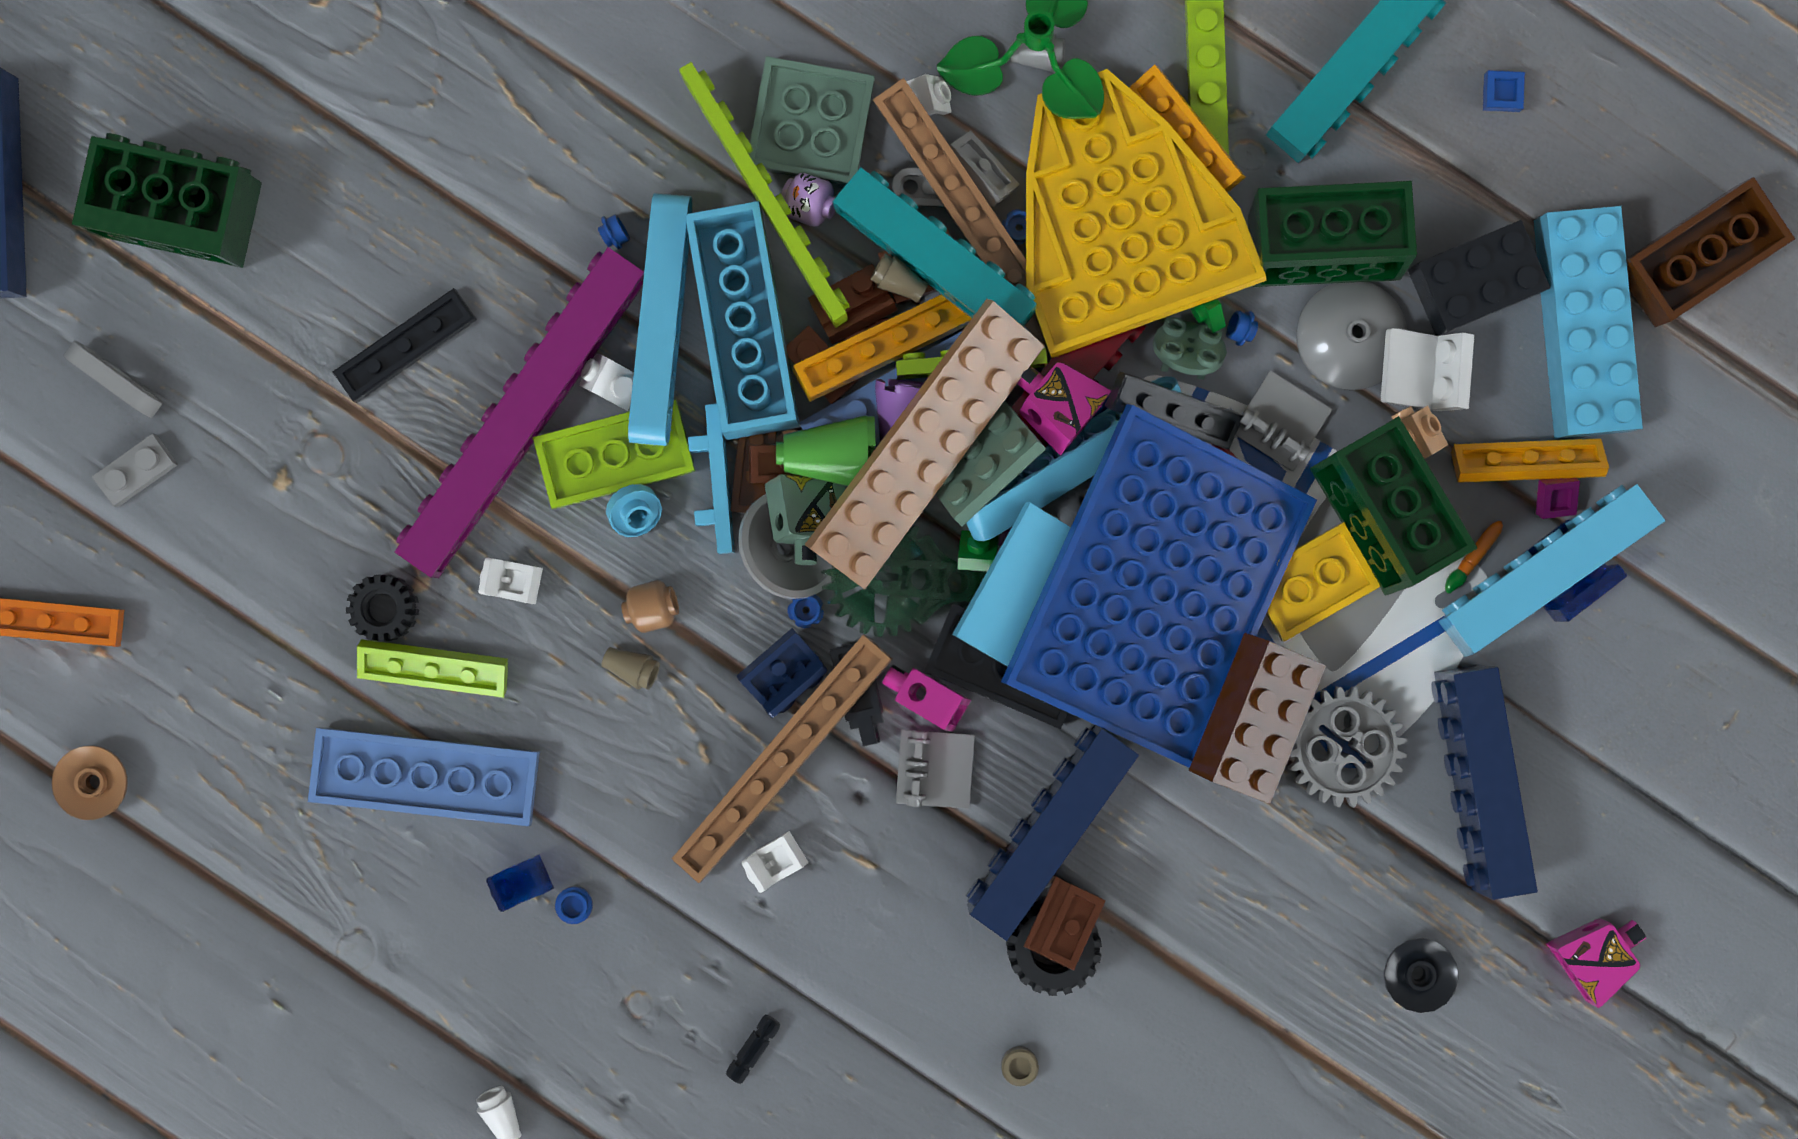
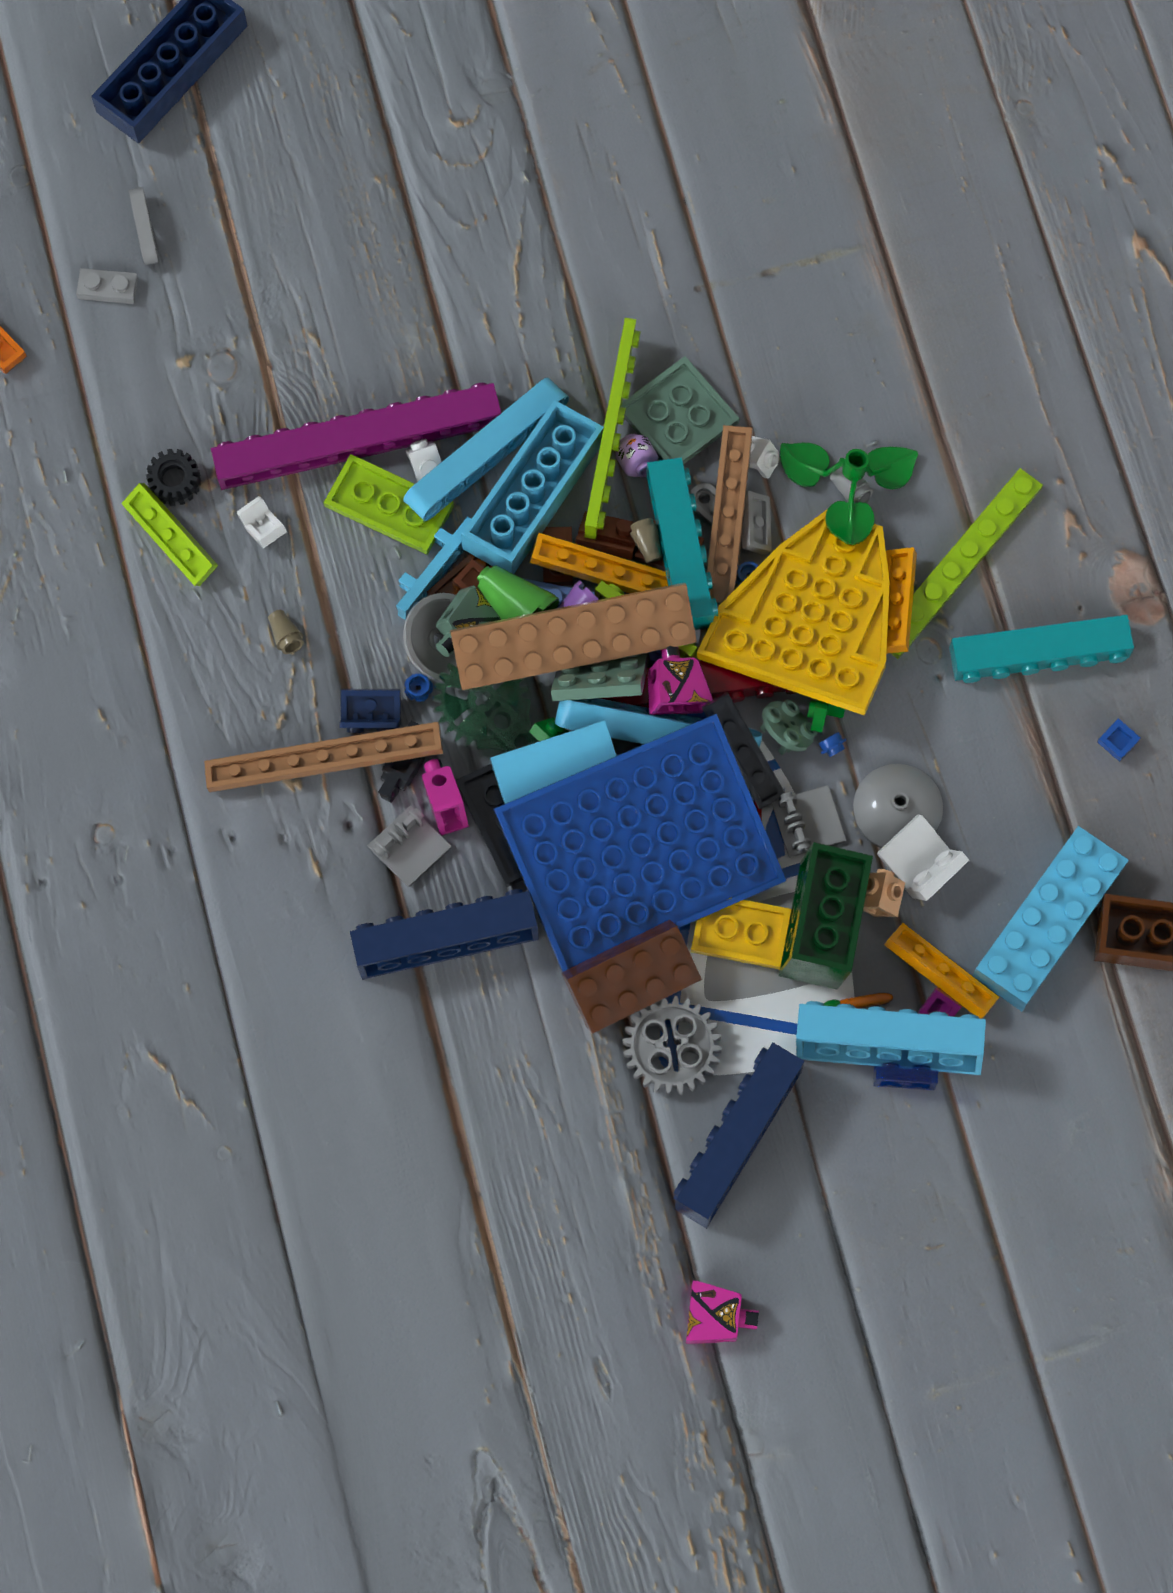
camera: 45 degrees right, 15 degrees down
dark green brick [72,133,262,268] -> none
medium blue plate [308,727,540,826] -> none
black tile [332,288,477,403] -> none
clear blue bracket [486,854,554,912] -> none
blue plate [555,886,593,924] -> none
blue plate [598,214,630,249] -> none
medium azure plate [606,484,662,537] -> none
medium nougat head [621,580,679,633] -> none
black axle [726,1015,780,1084] -> none
white bracket [741,831,809,893] -> none
dark tan tile [1001,1046,1039,1086] -> none
black tyre [1006,896,1102,996] -> none
copper plate [1023,877,1106,970] -> none
dark green brick [1248,181,1417,287] -> none
black dish [1384,938,1459,1013] -> none
black brick [1408,220,1550,336] -> none

